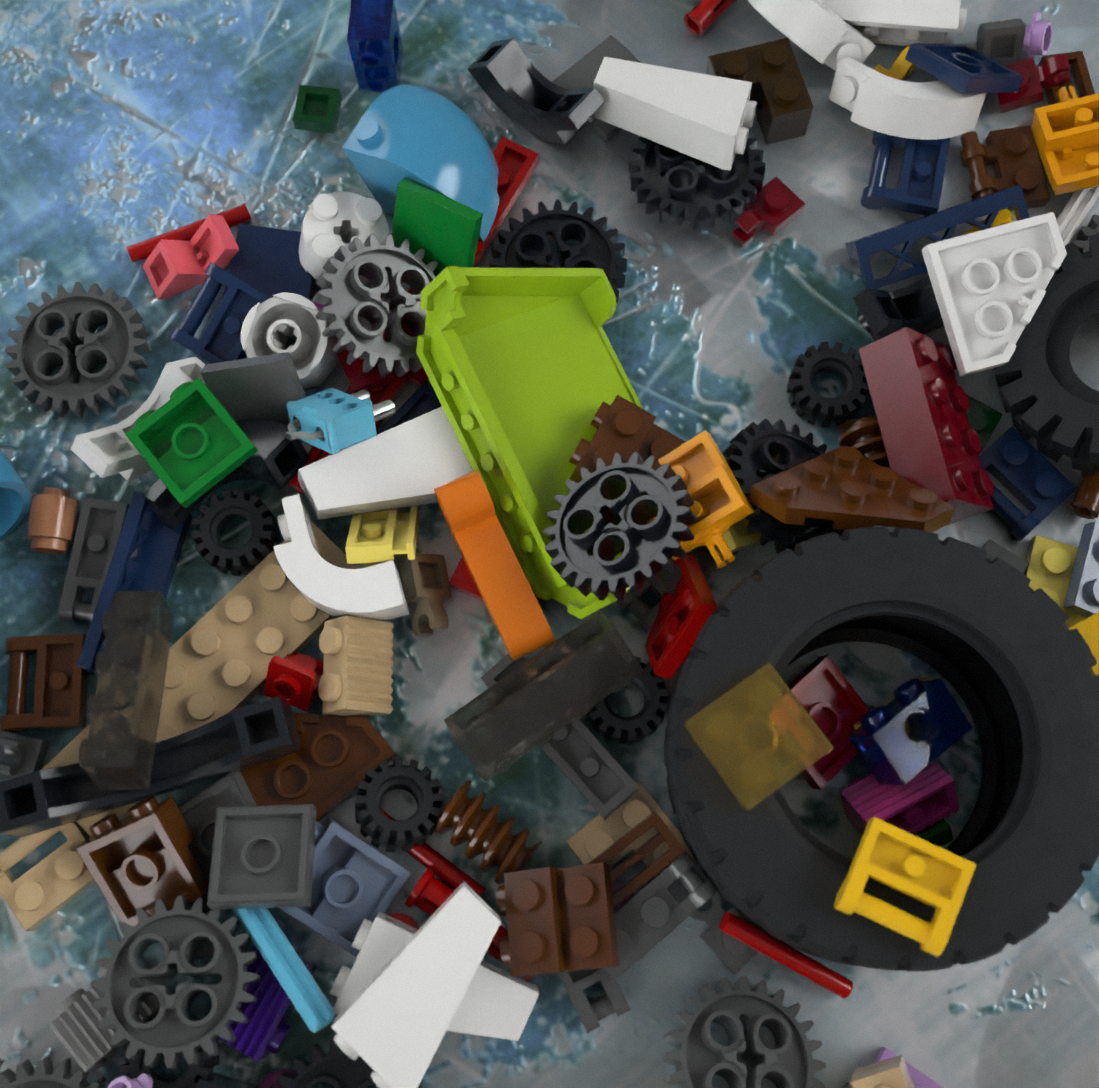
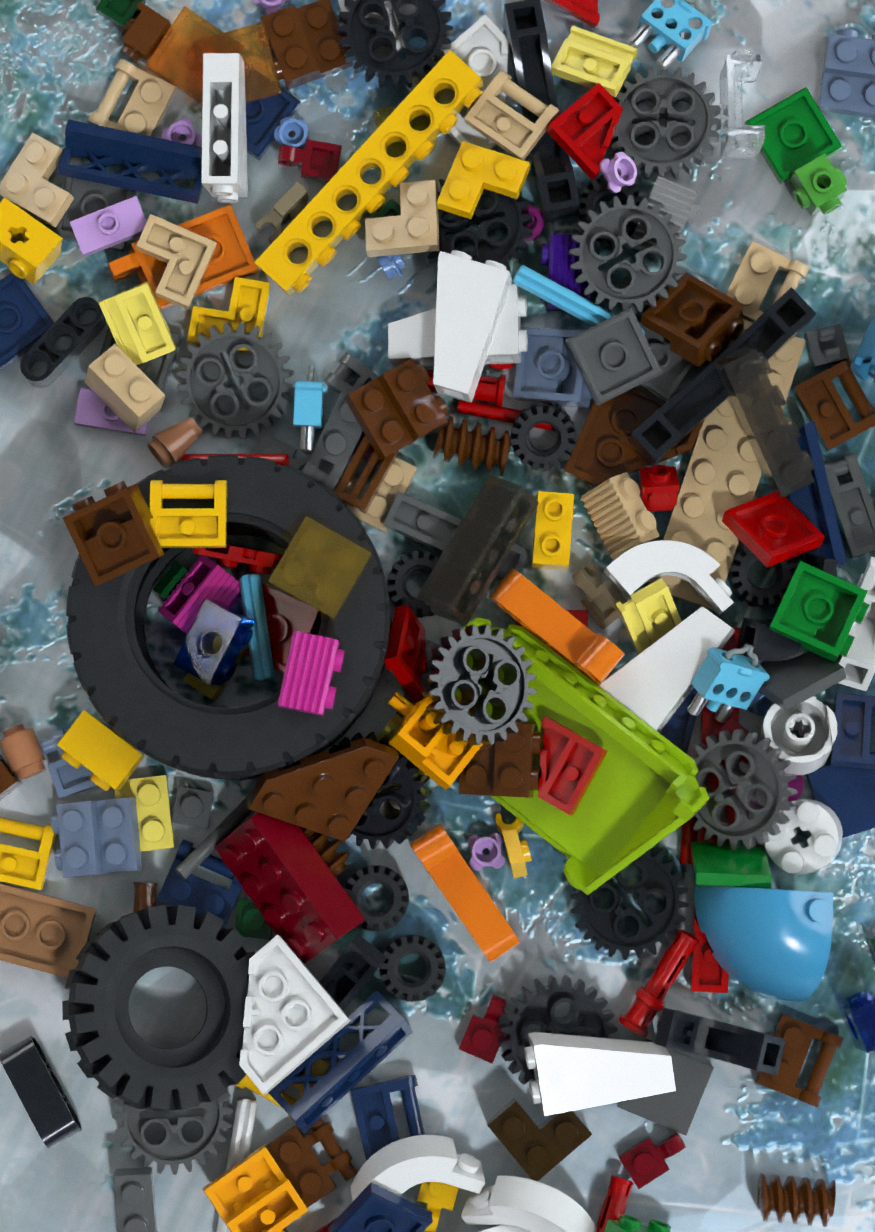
camera: 150 degrees right, 10 degrees up
none -> reddish brown plate [63,481,164,587]
none -> nougat cone [147,417,202,467]
none -> dark grey bar [175,794,253,880]
none -> red wing [193,543,287,575]
none -> medium azure axle [239,574,275,682]
none -> dark pink brick [278,631,345,717]
none -> medium azure piece [293,365,327,454]
none -> black tyre [380,935,446,1002]
none -> orange beam [409,824,520,963]
none -> lavender plate [467,833,505,871]
none -> yellow plate [495,813,532,879]
none -> yellow brick [531,491,574,571]
none -> red wing [538,716,608,815]
none -> red pin [618,928,700,1037]
none -> dark red plate [618,1132,686,1189]
none -> red plate [722,490,825,568]
none -> reddish brown plate [755,1013,844,1107]

